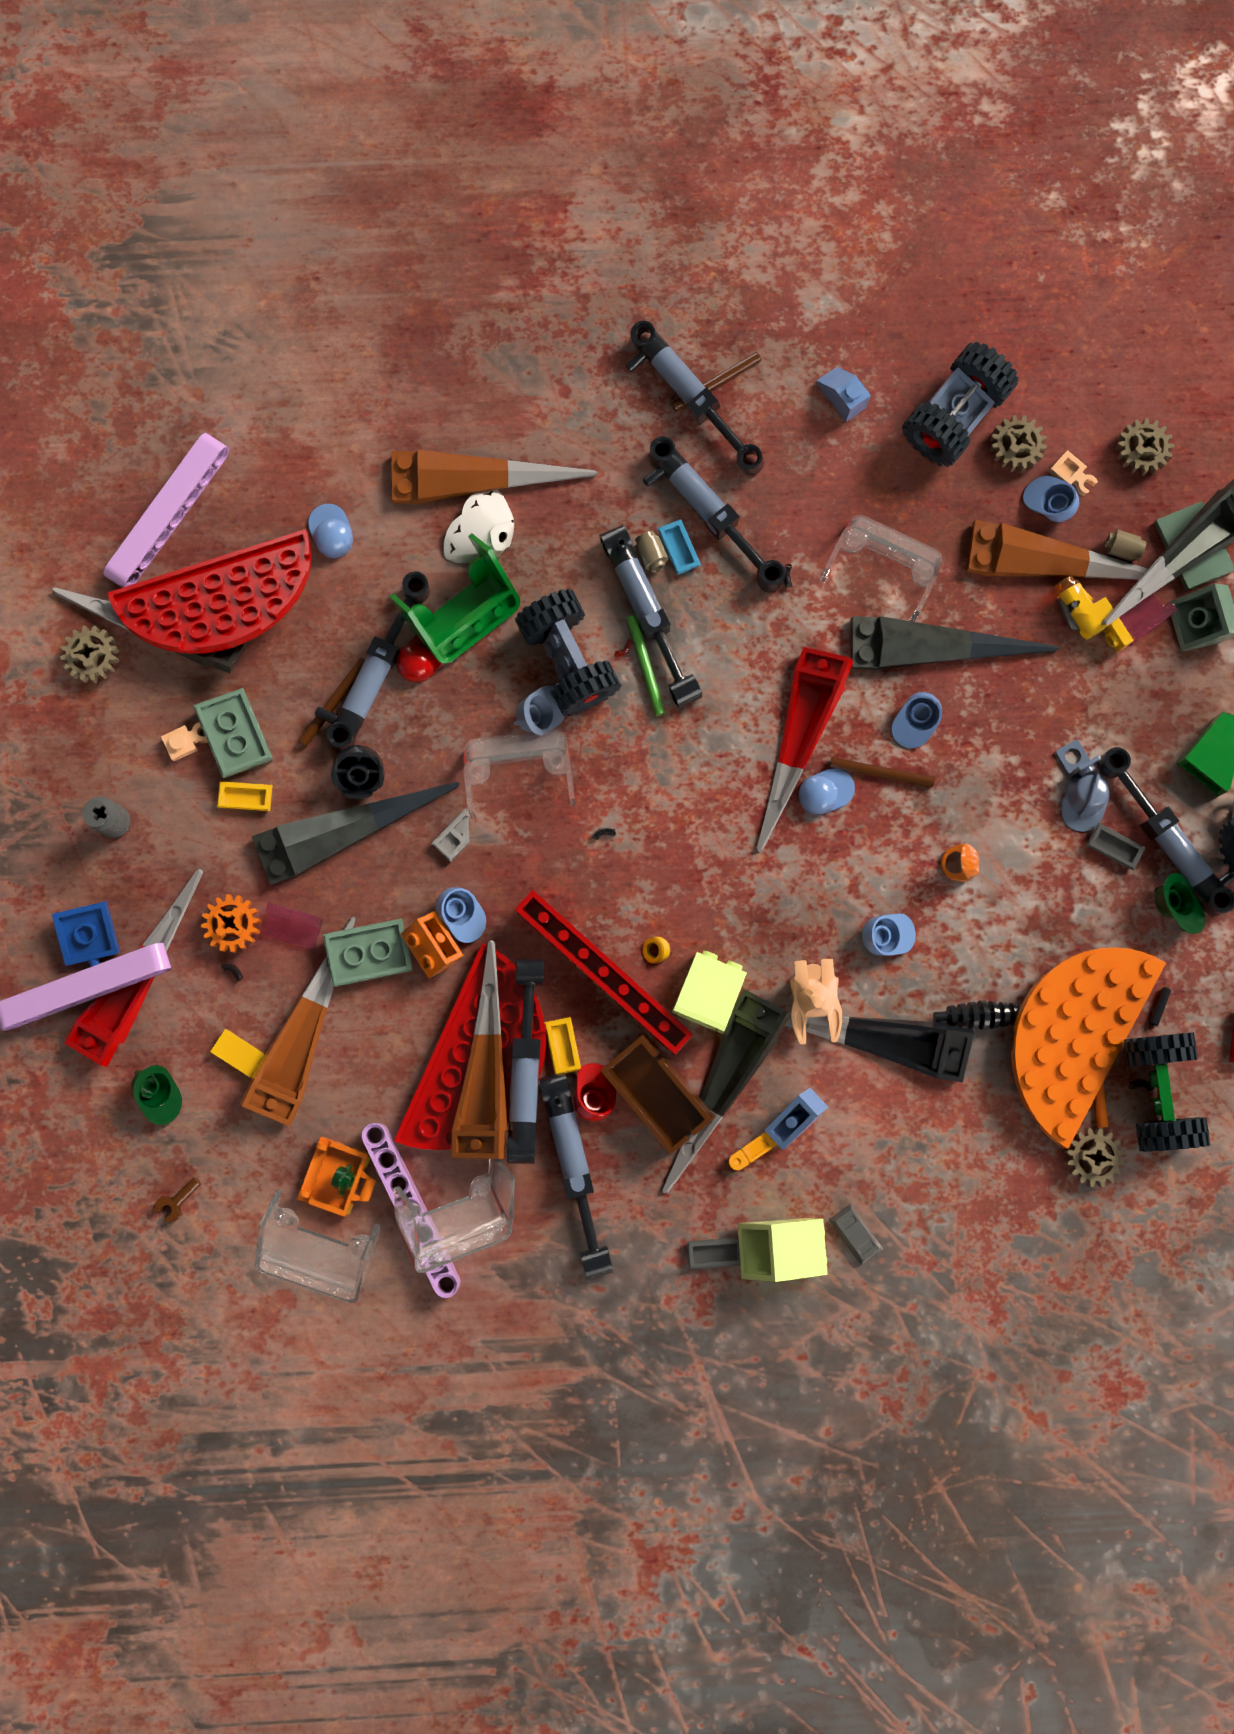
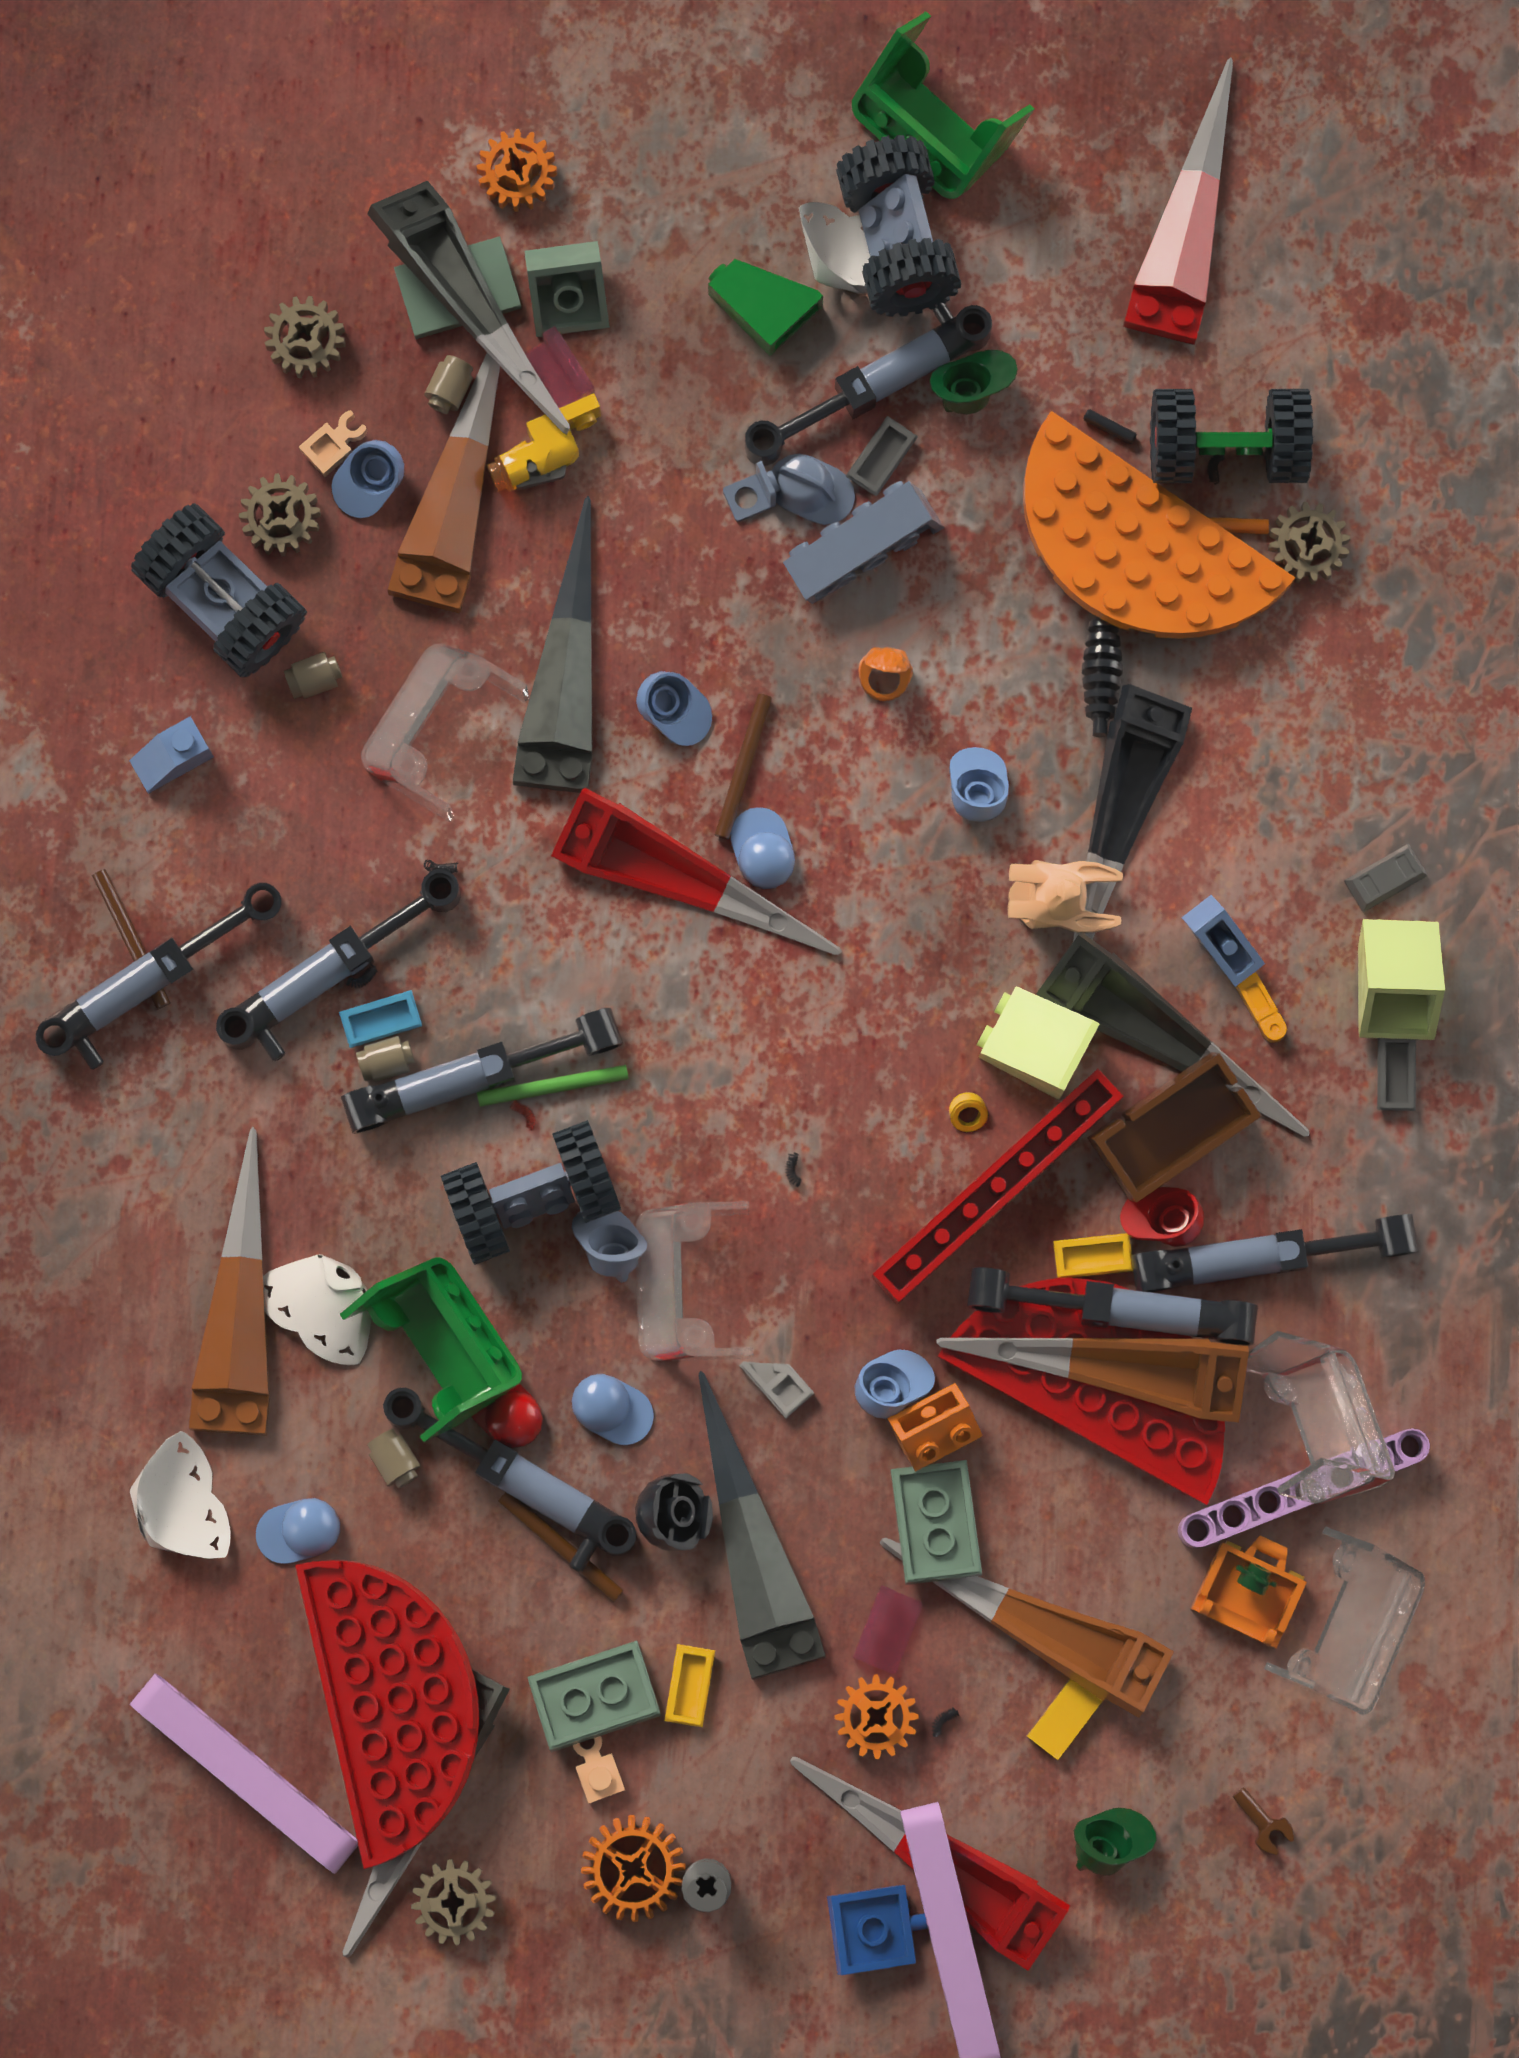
camera: 85 degrees left, 0 degrees up
none -> white piece [130,1431,230,1559]
none -> dark tan brick [284,652,342,699]
none -> black leg [346,964,378,988]
none -> dark tan brick [367,1429,420,1489]
none -> medium blue cap [572,1374,654,1445]
none -> orange gear [581,1815,686,1922]
none -> sand blue wedge [783,481,944,604]

